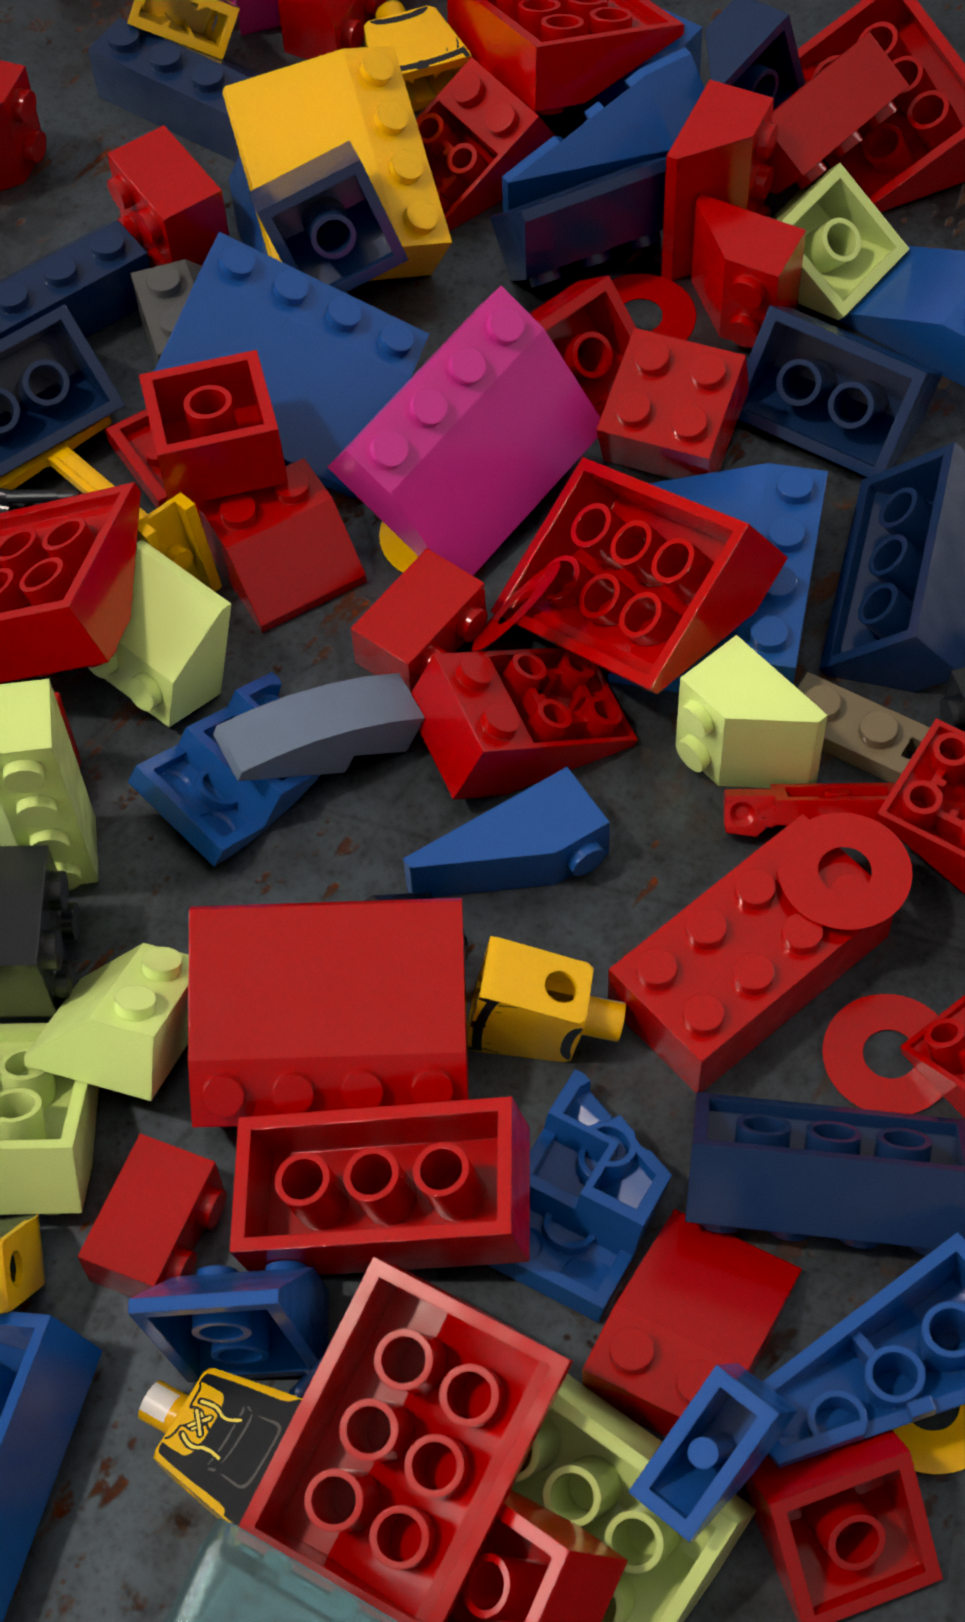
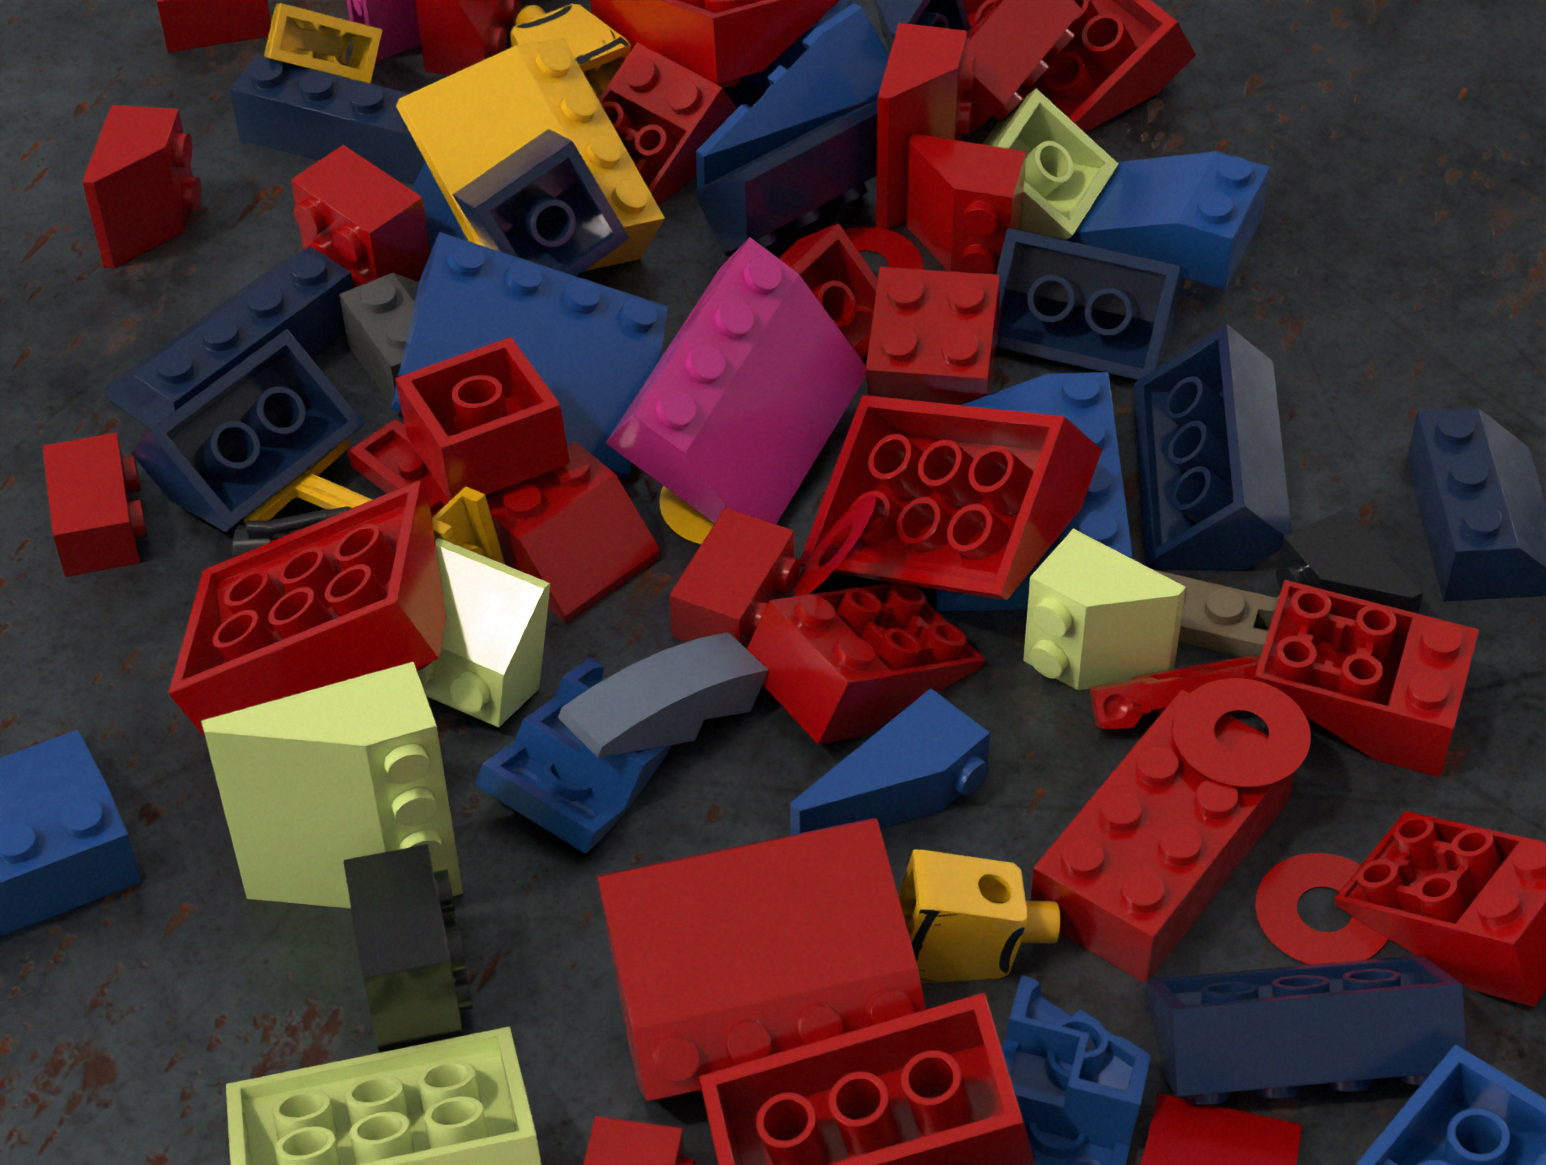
camera: 15 degrees left, 10 degrees down
yellowish green slope [24,943,189,1101] -> none

